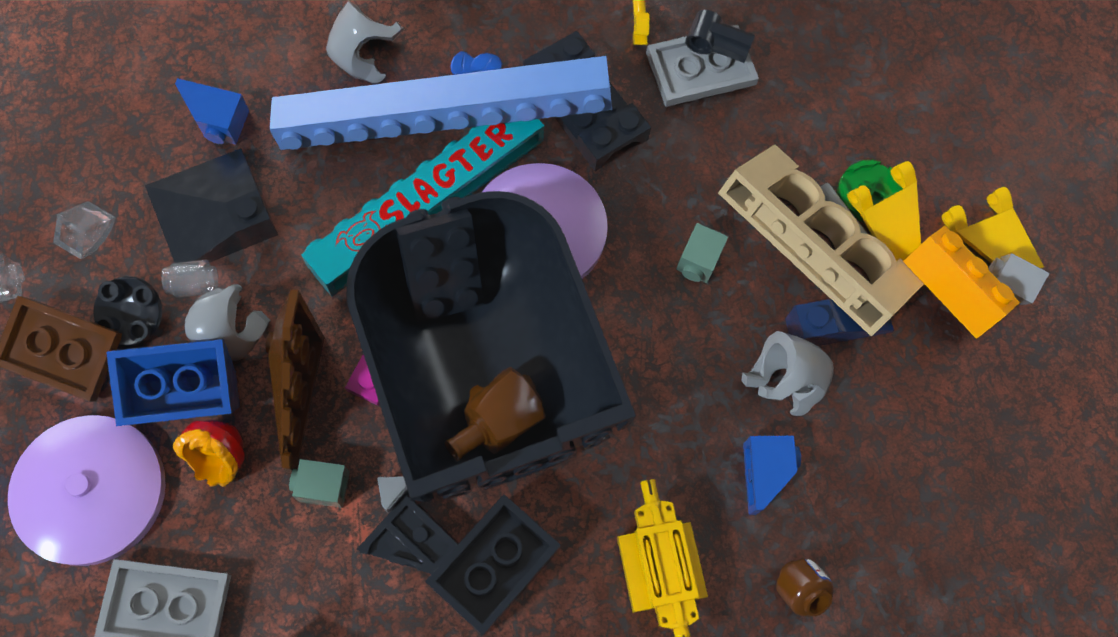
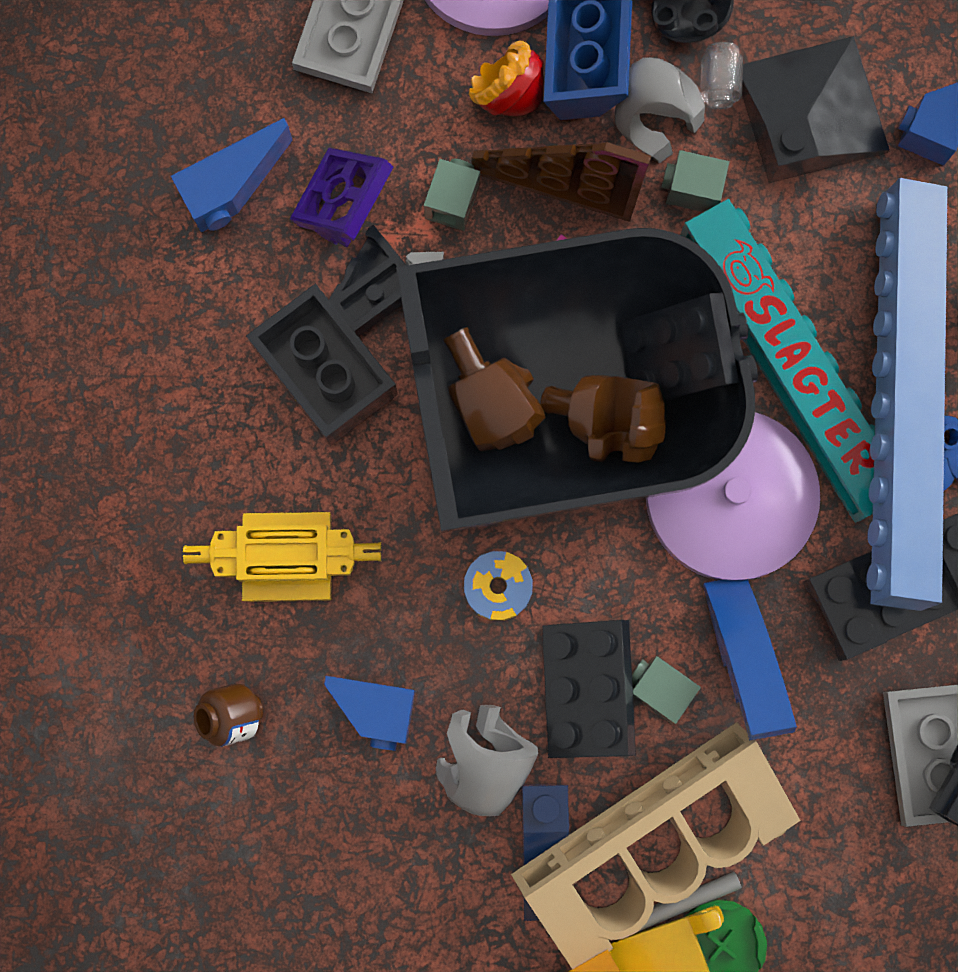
camera: 105 degrees right, 10 degrees up
none -> dark purple piece [290,148,394,248]
none -> medium blue piece [464,551,533,621]
none -> reddish brown piece [541,375,666,463]
none -> black plate [542,620,636,758]
none -> sand green brick [661,150,730,212]
none -> blue slope [703,579,797,741]

